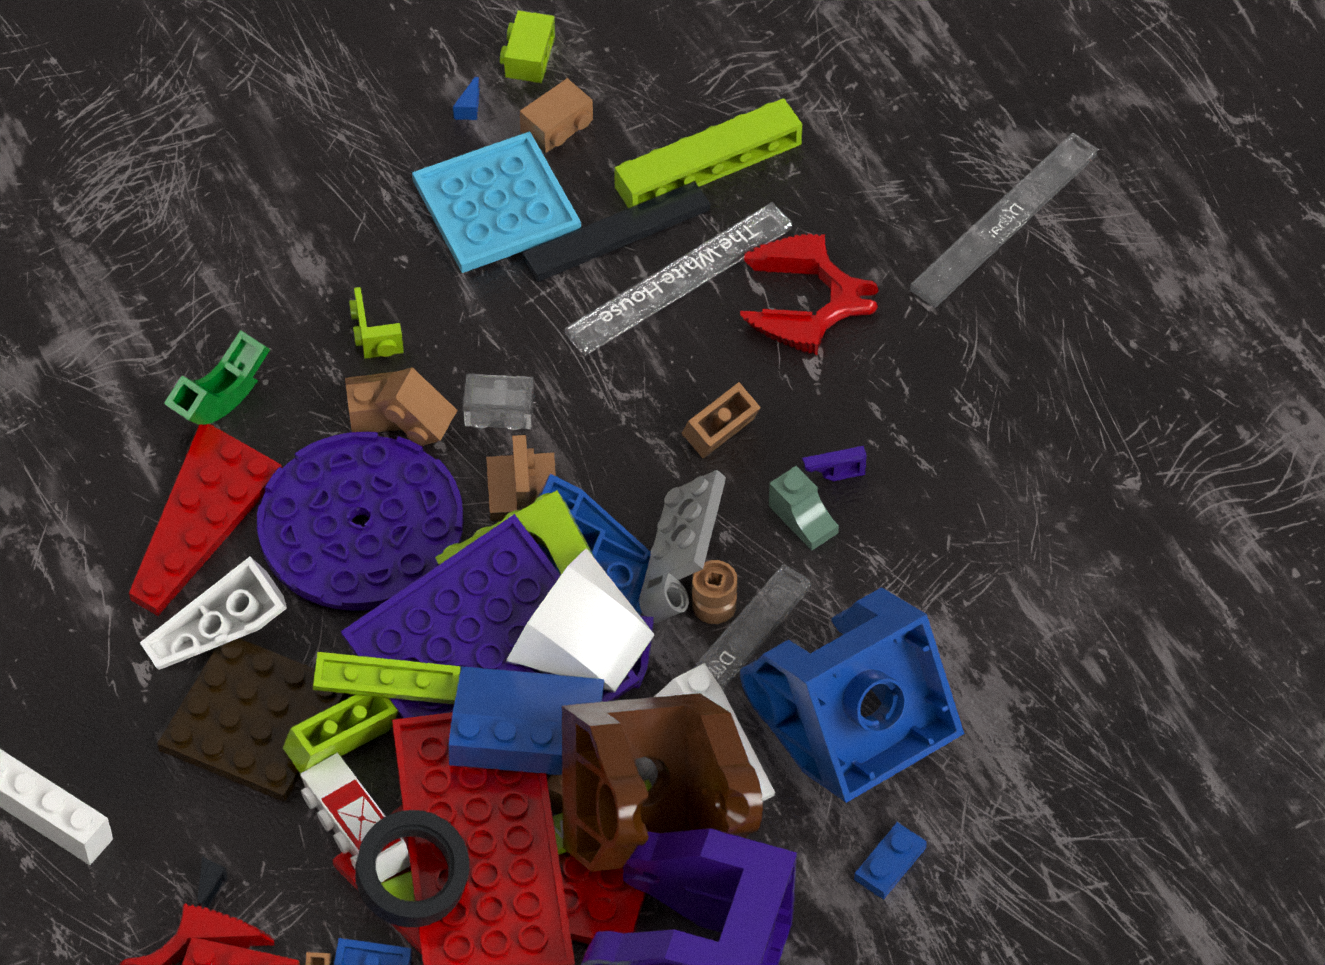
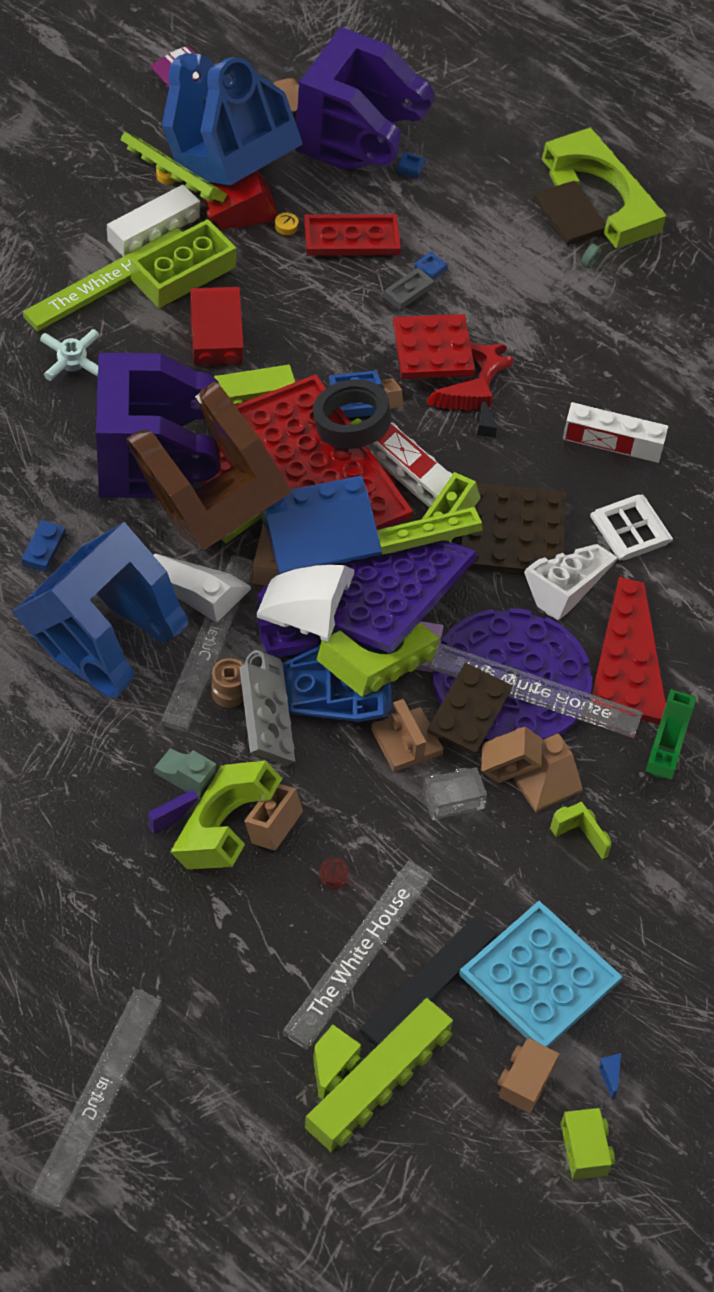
camera: 155 degrees right, 0 degrees up
red piece [740,234,879,355] -> none
none -> lime arch [170,760,282,869]
none -> lime slope [313,1025,361,1100]
none -> clear red tile [320,858,348,887]
none -> dark brown plate [427,662,513,756]
none -> clear tile [430,643,643,738]
none -> white piece [590,494,673,561]

